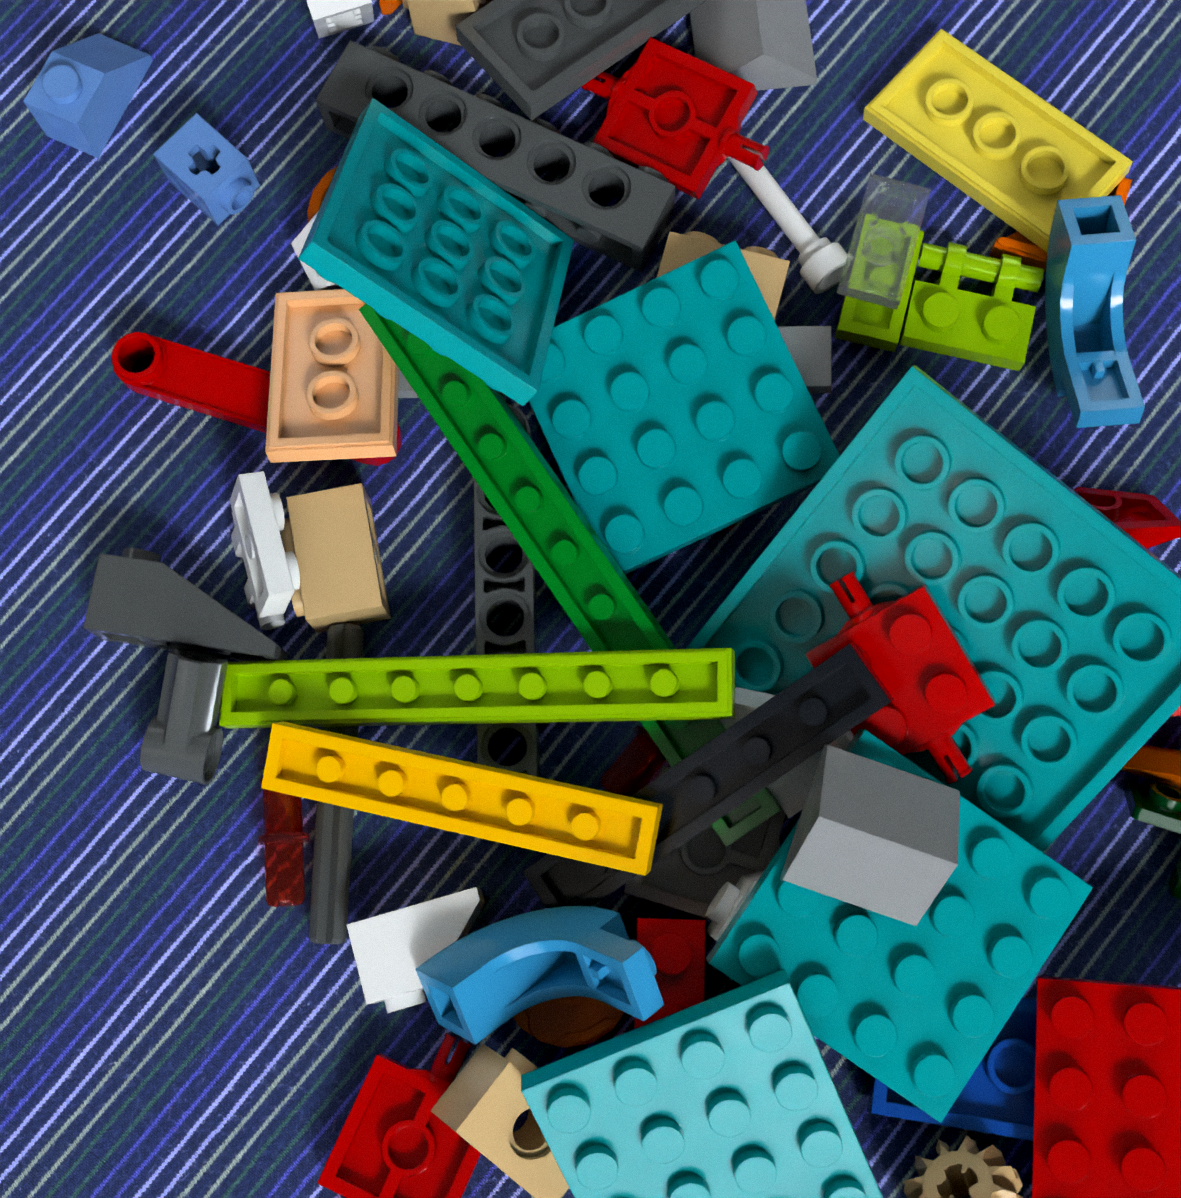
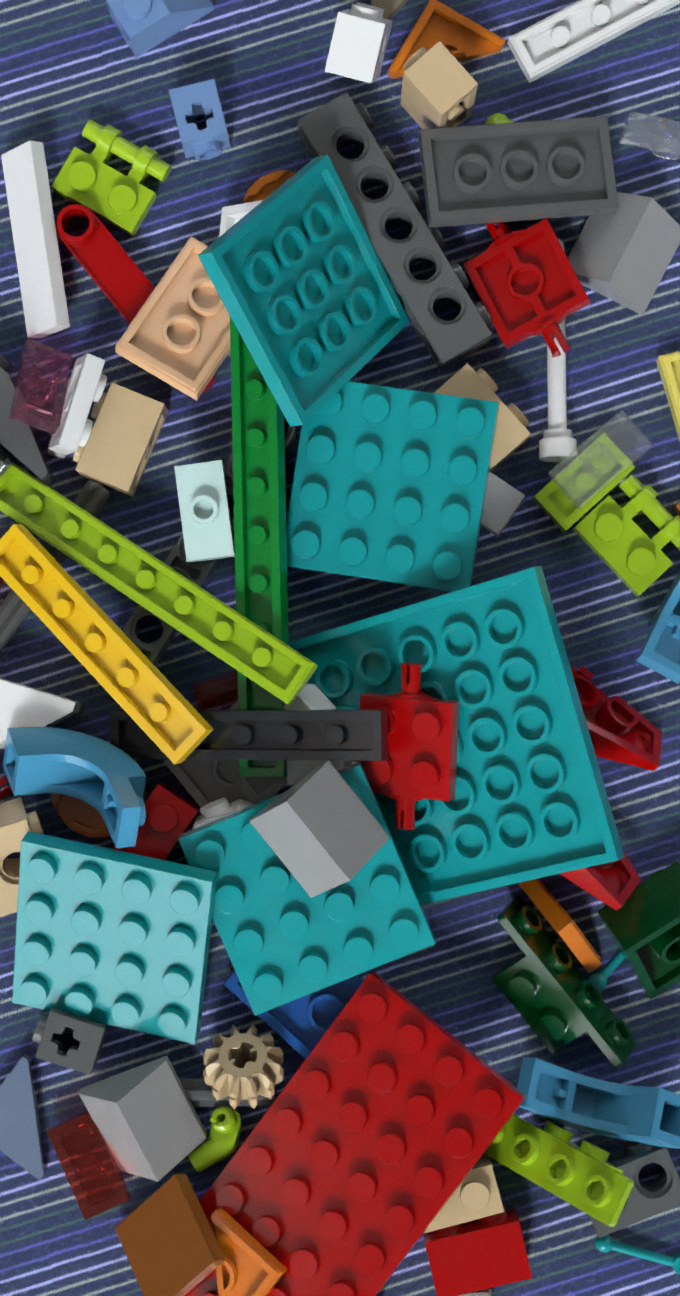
camera: 30 degrees right, 10 degrees up
none -> white tile [1,140,70,338]
none -> clear pink plate [9,339,72,434]
none -> lime plate [51,119,172,237]
none -> light aqua plate [174,460,235,563]

